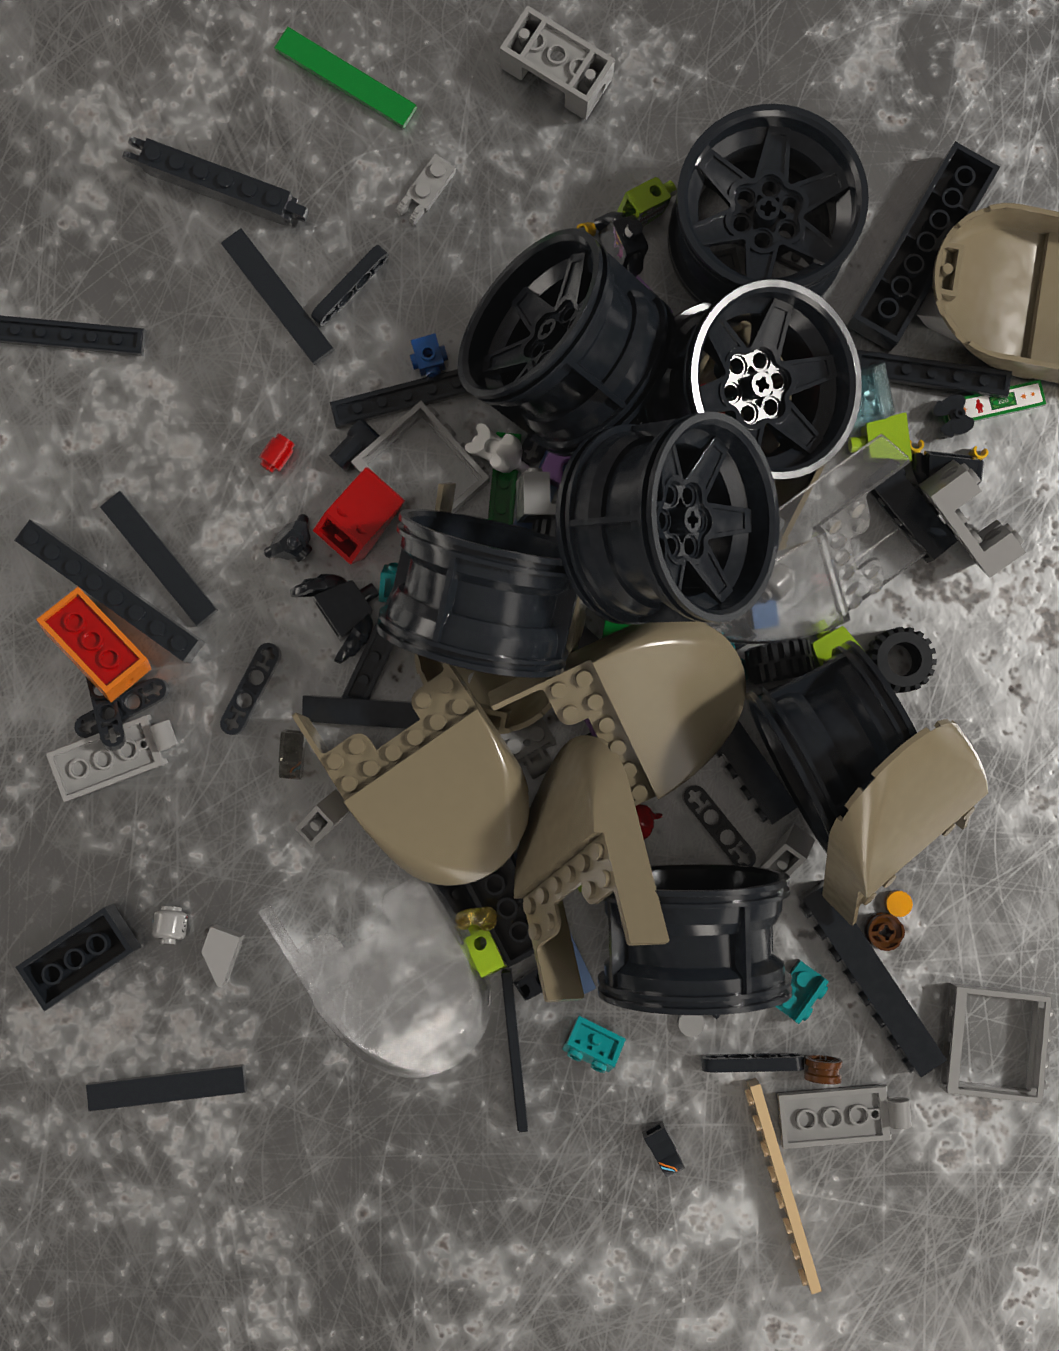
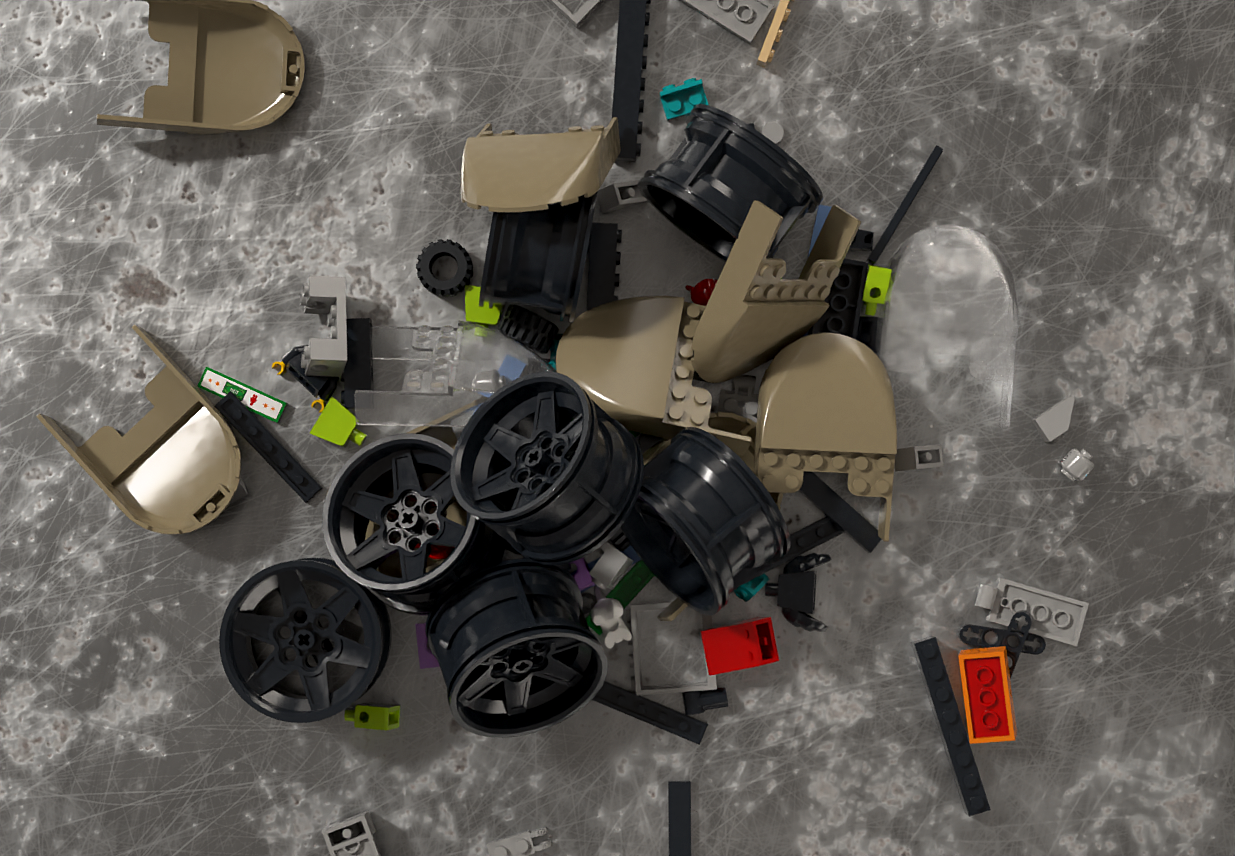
camera: 135 degrees left, 0 degrees up
black brick [15,904,142,1011] -> none
black tile [86,1064,247,1111] -> none
black tile [100,491,218,626] -> none
black beam [220,643,282,735] -> none
red brick [258,433,295,473] -> none
black rock [264,514,312,562] -> none
clear smoke leg [278,729,307,780] -> none
black beam [311,245,389,326] -> none
blue brick [410,333,448,377] -> none
clear yellow piece [455,907,497,931] -> none
teal bracket [562,1016,626,1073] -> none
black torso [576,211,648,277] -> none
black leg [642,1121,685,1178] -> none
black beam [682,785,756,866] -> none
black beam [702,1053,804,1073] -> none
reddish brown wheel [804,1055,843,1085] -> none
black brick [847,141,1000,351] -> none
clear light blue brick [860,362,895,423] -> none
reddish brown wheel [864,912,905,951] -> none
light orange tile [884,890,913,917] -> none
black piece [933,395,974,438] -> none

